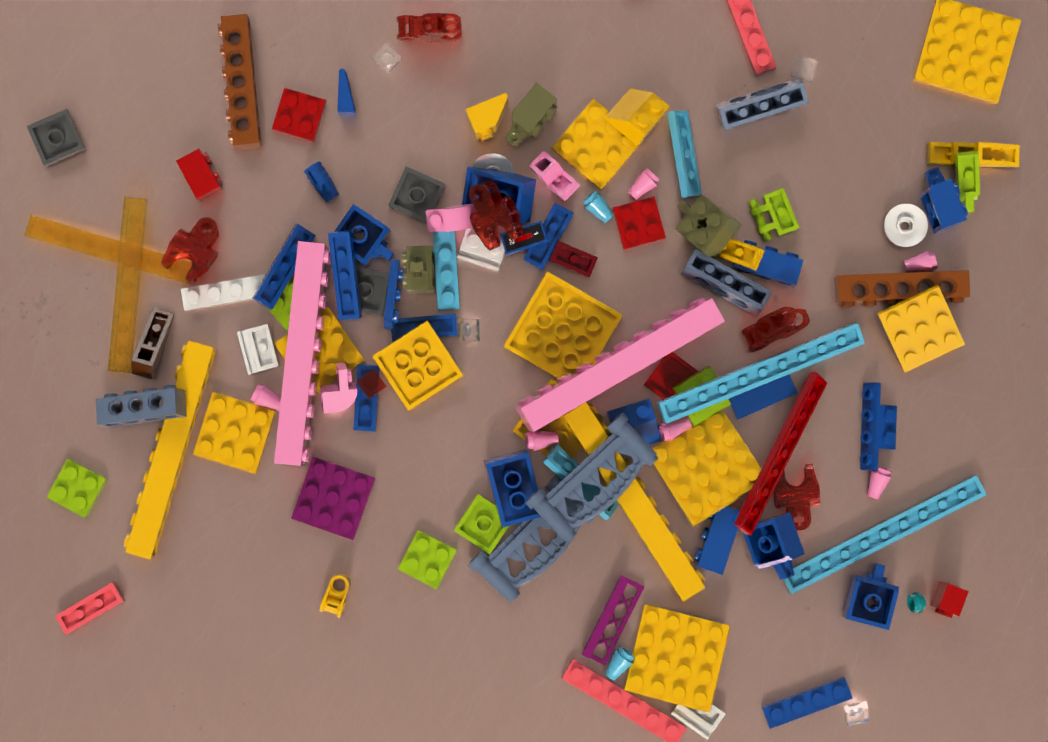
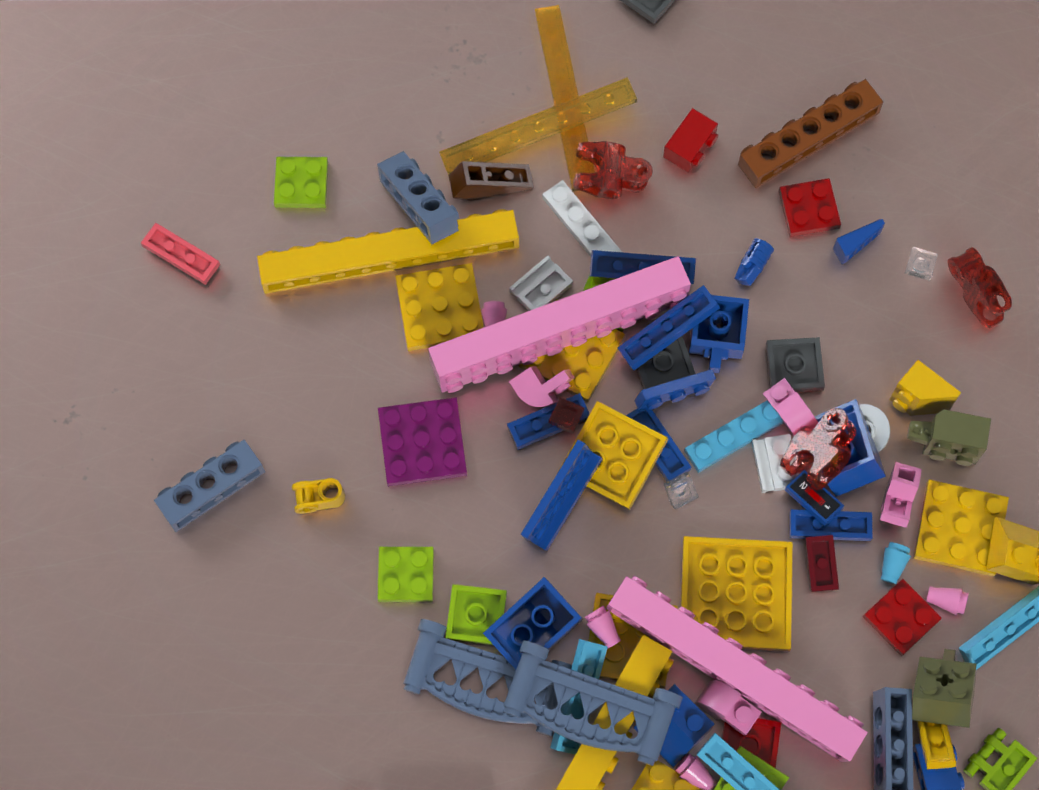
camera: 65 degrees right, 15 degrees down
olive hinge [402,246,435,294] -> none
none -> sand blue brick [154,440,265,532]
none -> blue fence [521,440,603,551]
none -> bright pink brick [694,680,762,735]

